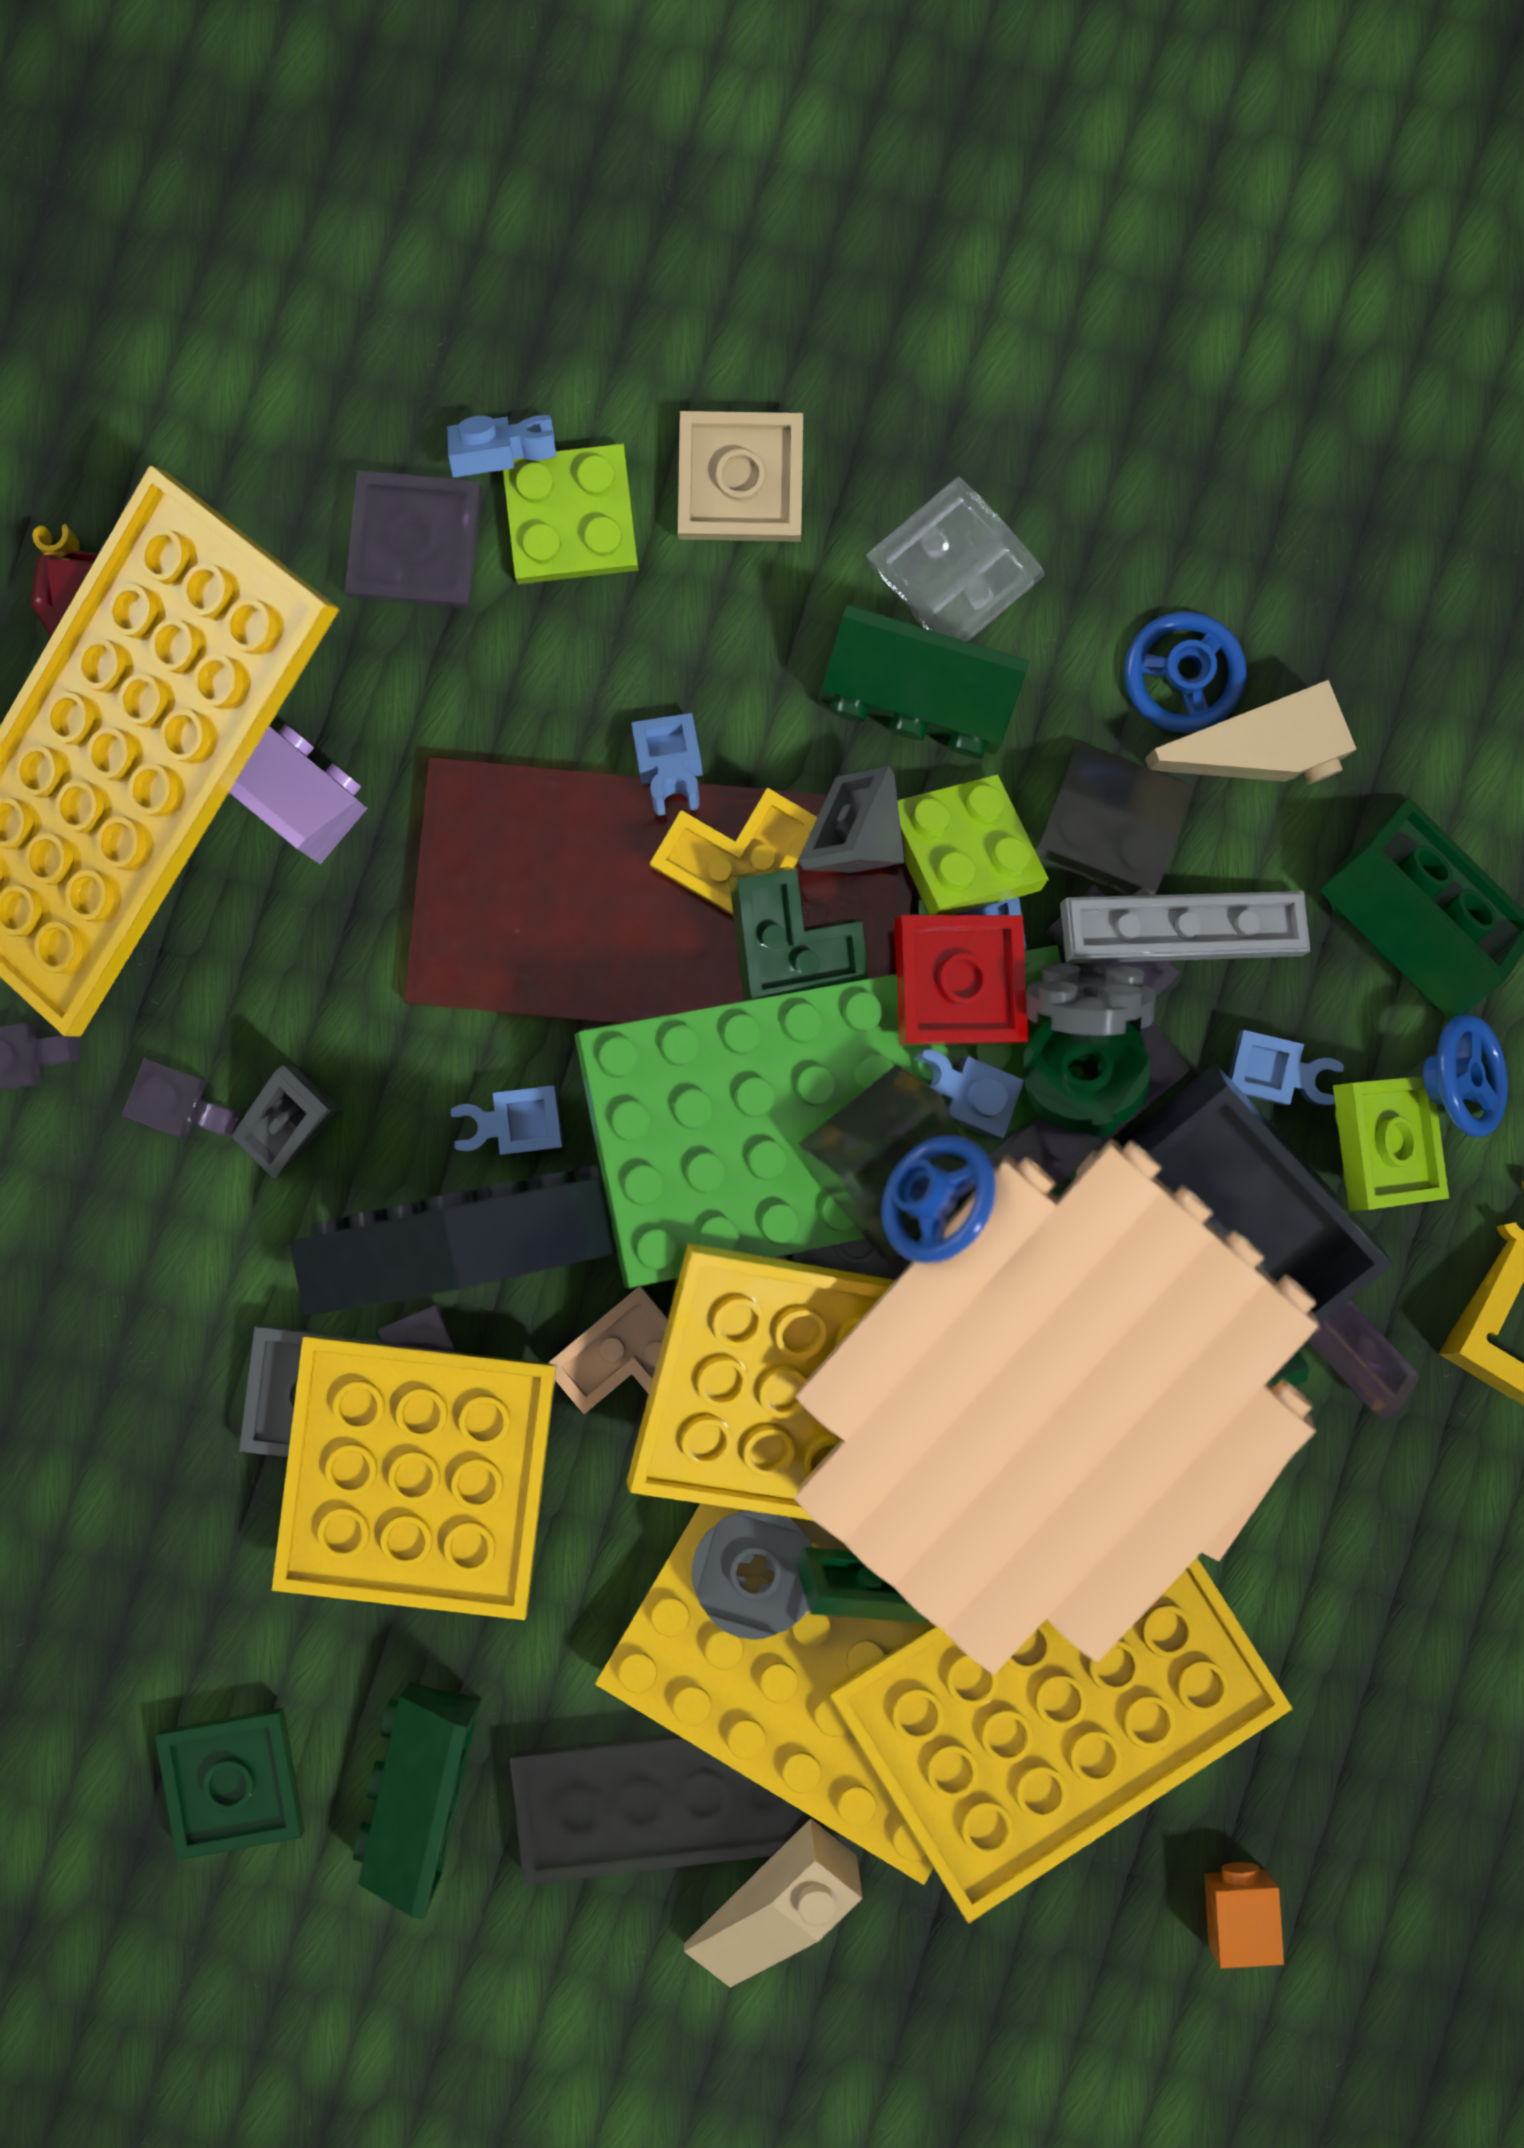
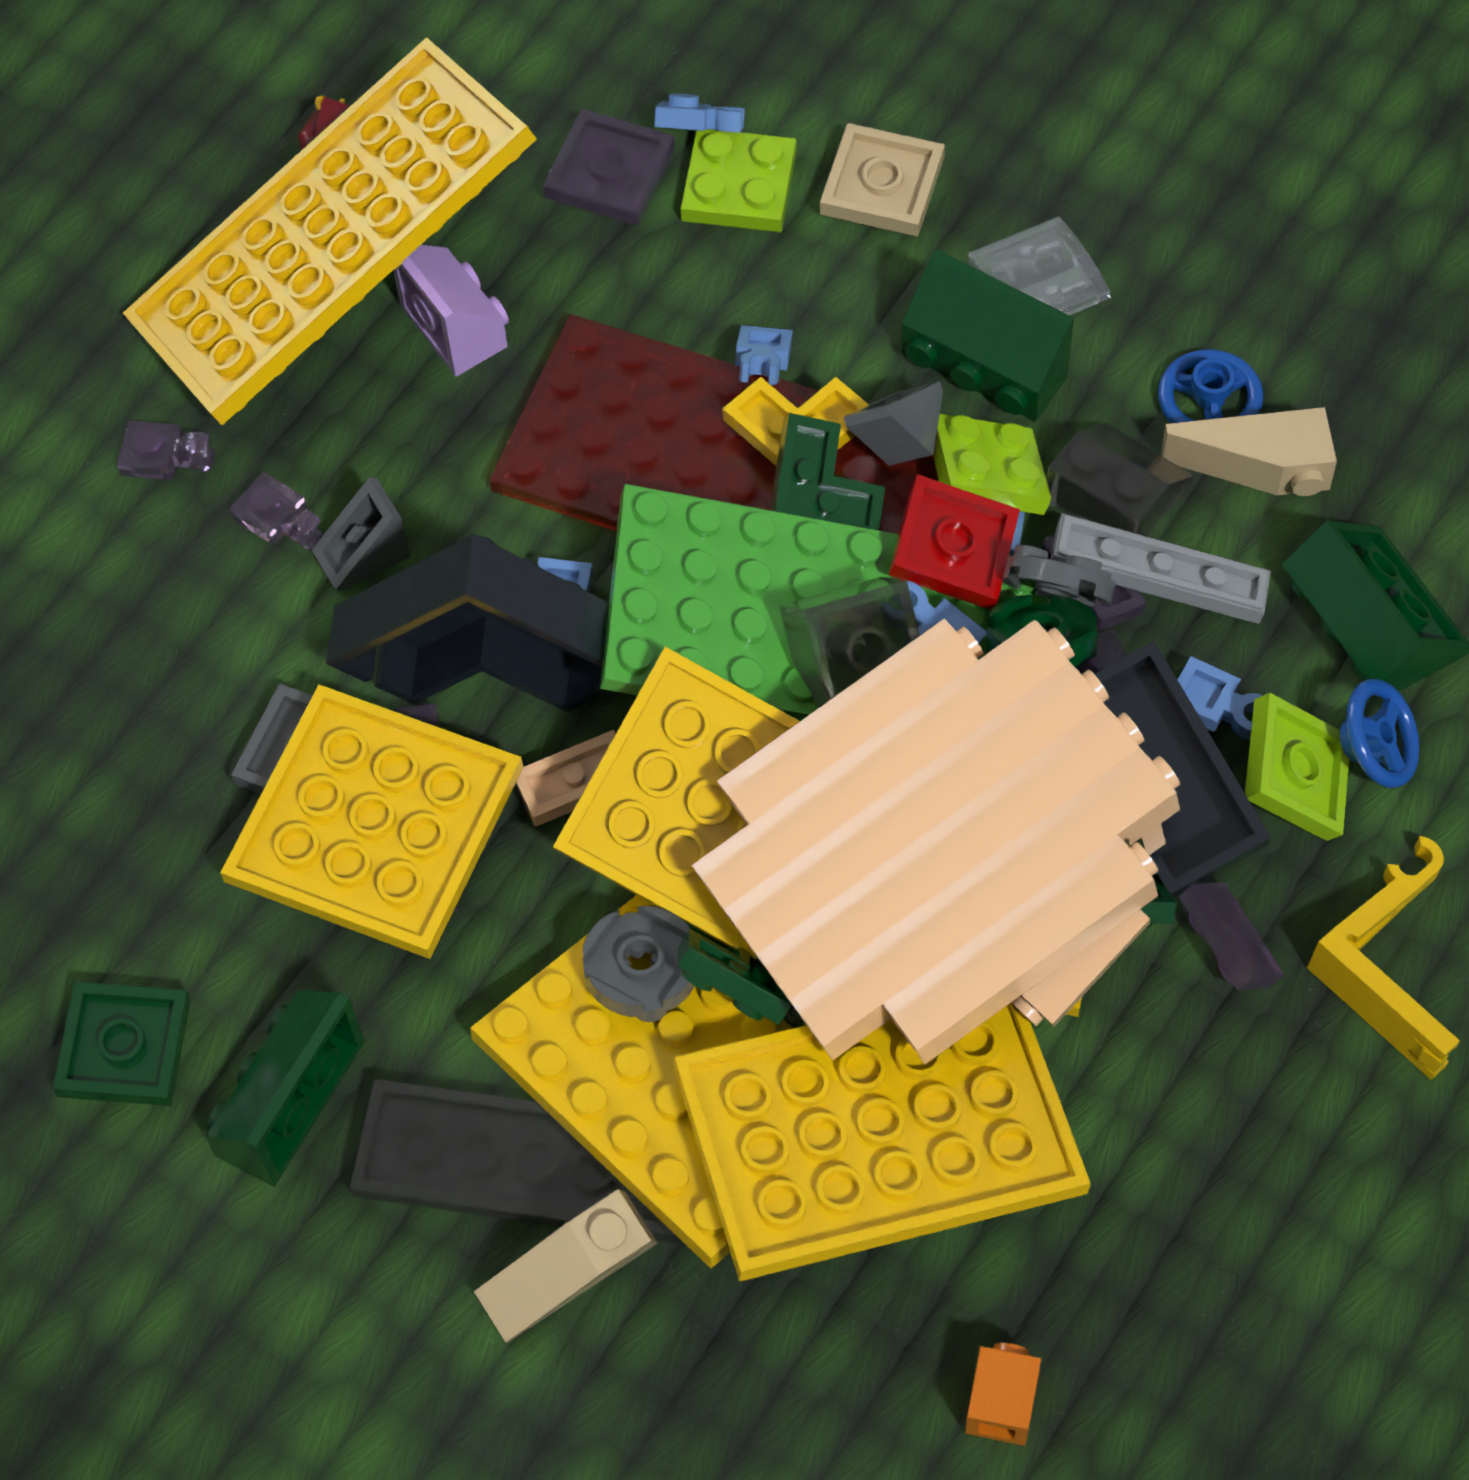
camera: 20 degrees right, 25 degrees down
blue piece [881,1135,996,1264] -> none

